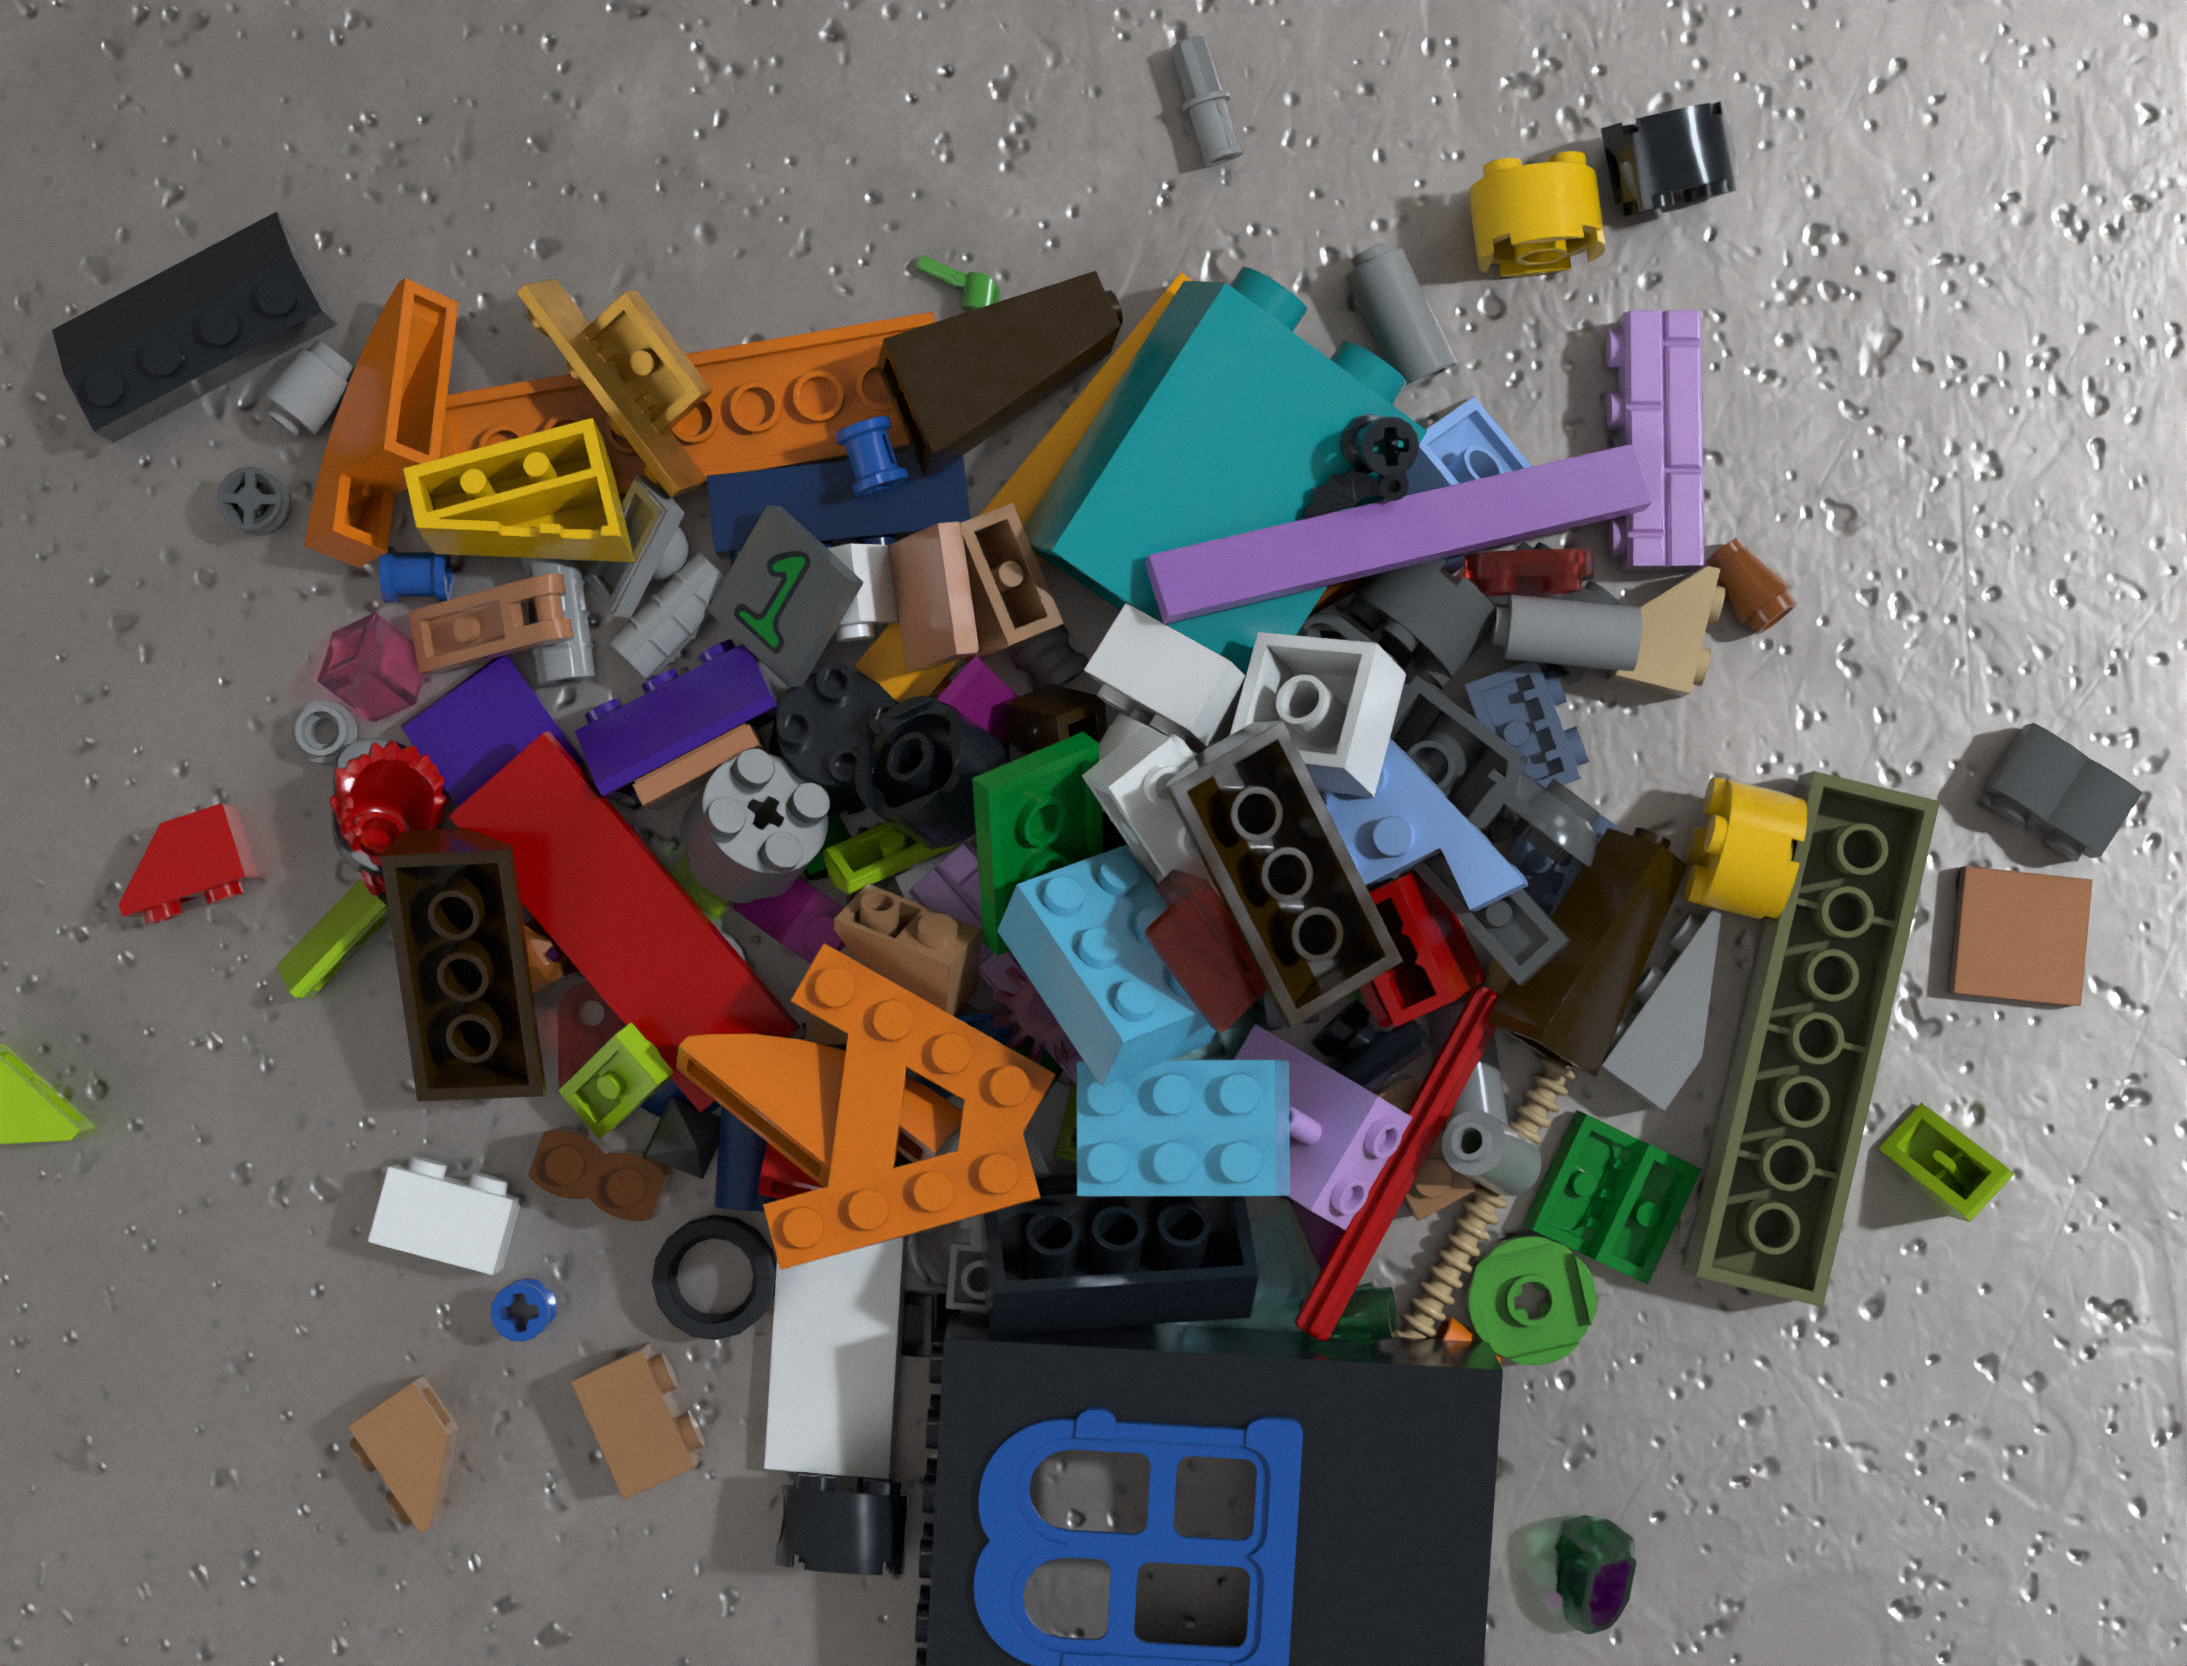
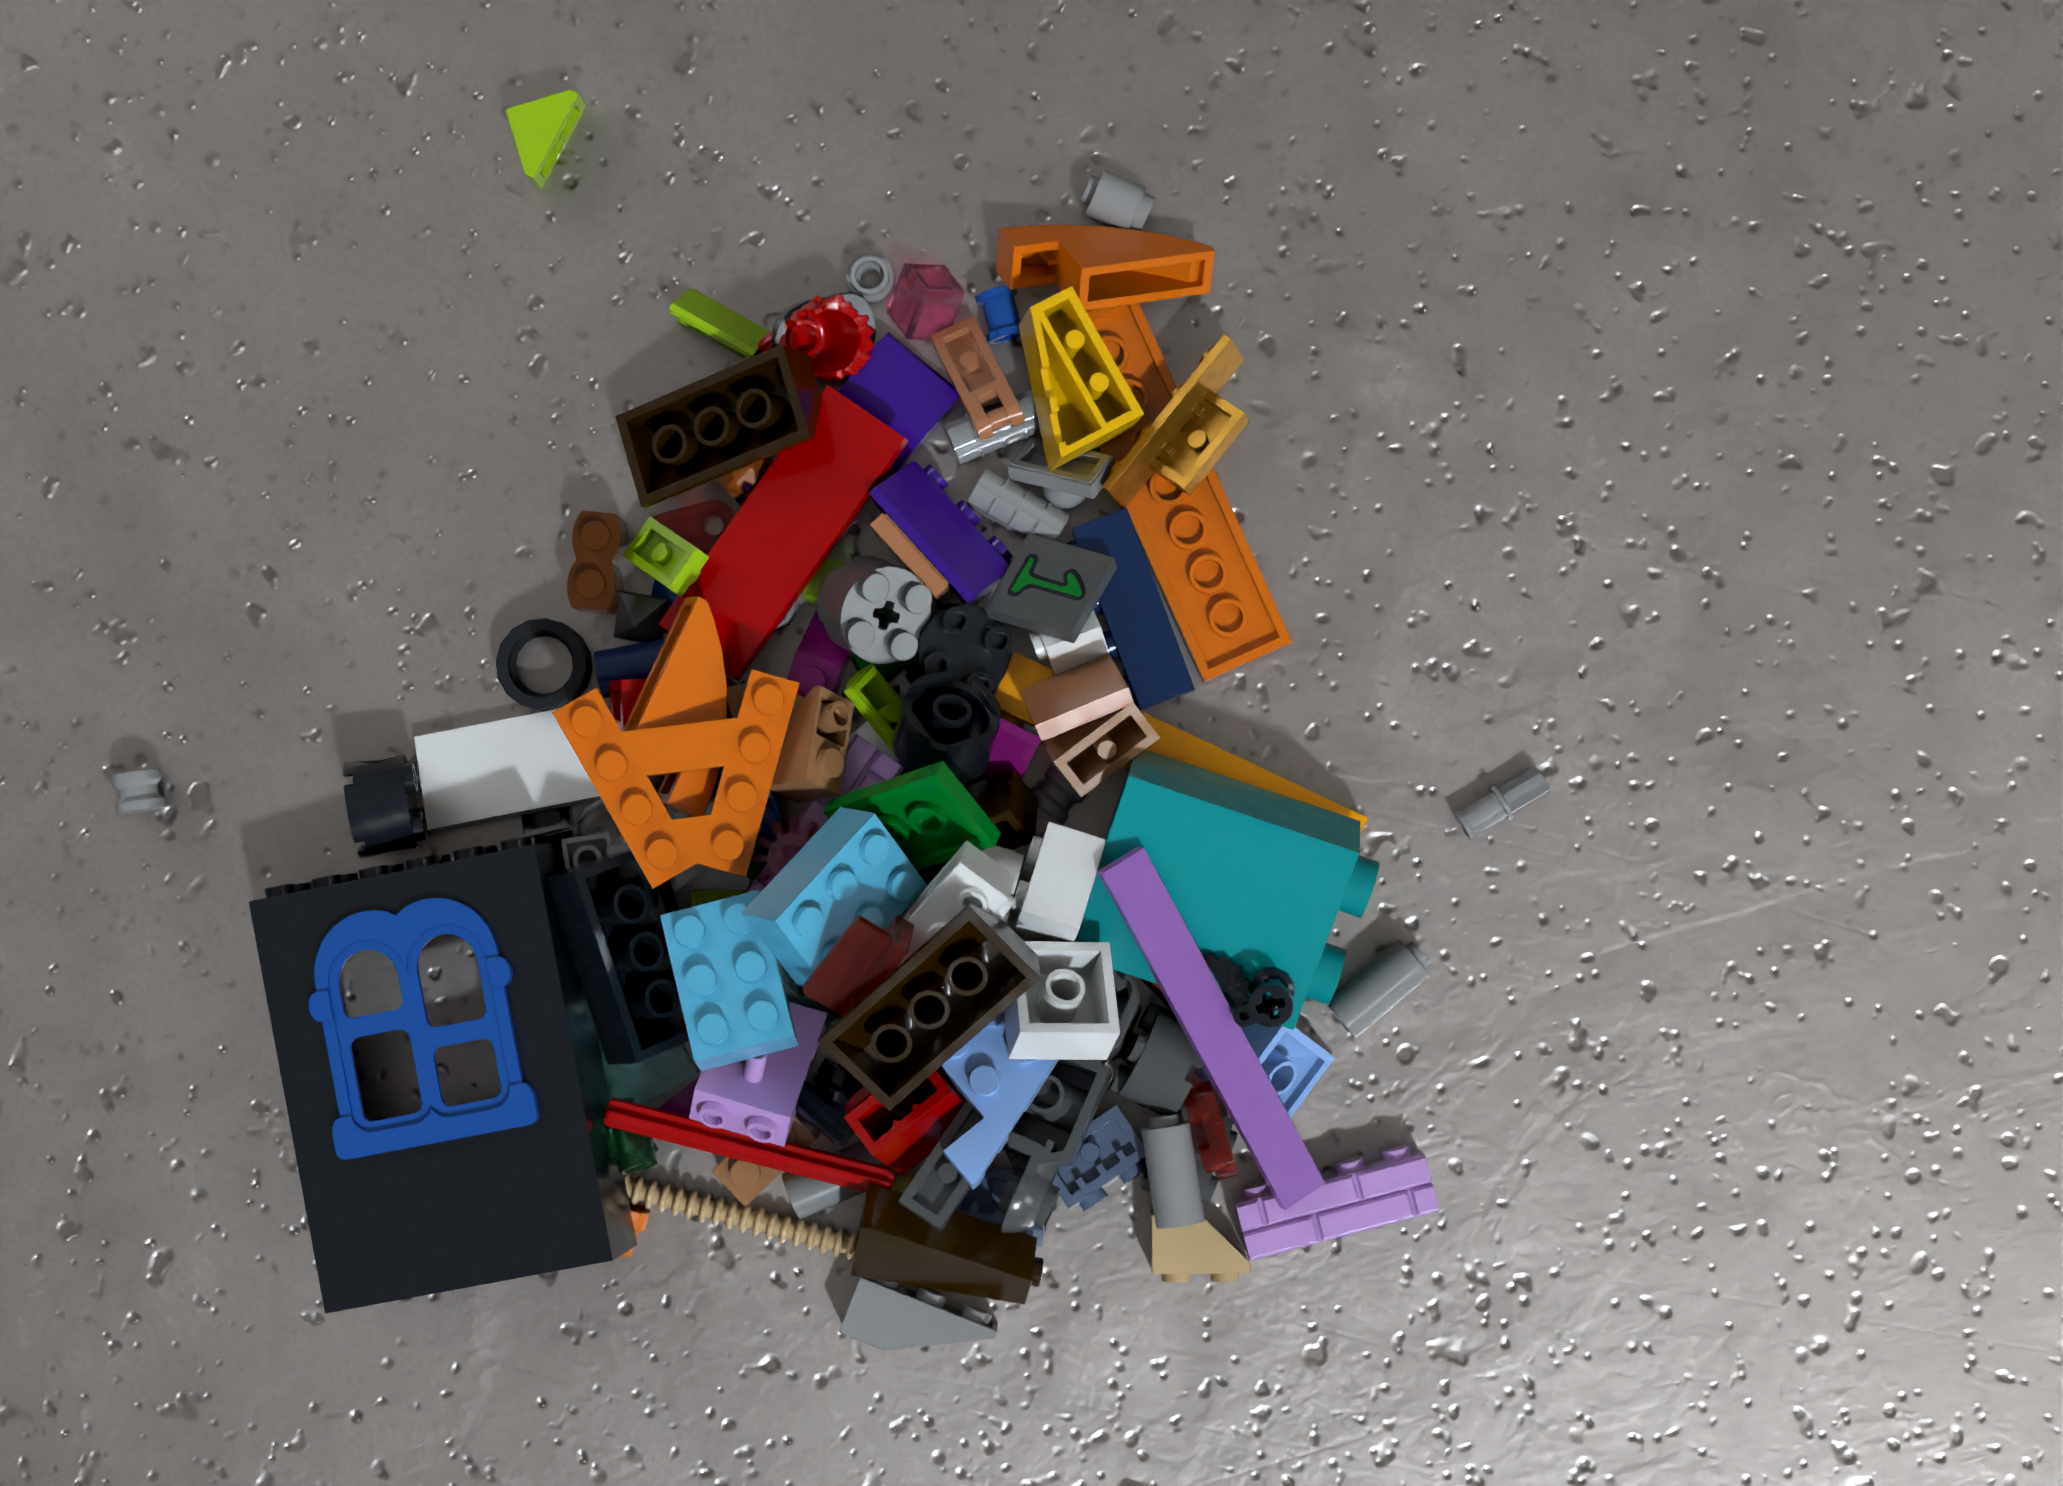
camera: 85 degrees right, 0 degrees up
black slope [52,212,338,443] -> none
red slope [118,803,260,925] -> none
dark grey wheel [217,467,292,536] -> none
medium nougat slope [348,1375,459,1534] -> none
white brick [368,1156,523,1275] -> none
blue bush [490,1278,558,1342] -> none
medium nougat brick [571,1343,705,1500] -> none
blue bush [834,416,909,497] -> none
dark brown slope [877,271,1123,478] -> none
bright green hand [916,255,1000,311] -> none
light grey brick [1442,1110,1542,1196] -> none
bright green plate [1466,1235,1597,1365] -> none
yellow brick [1469,151,1606,277] -> none
green slope [1523,1110,1702,1285] -> none
clear green rock [1555,1515,1637,1635] -> none
black brick [1601,100,1740,217] -> none
olive brick [1684,771,1940,1307] -> none
yellow brick [1684,777,1807,921] -> none
dark orange cone [1707,538,1798,635] -> none

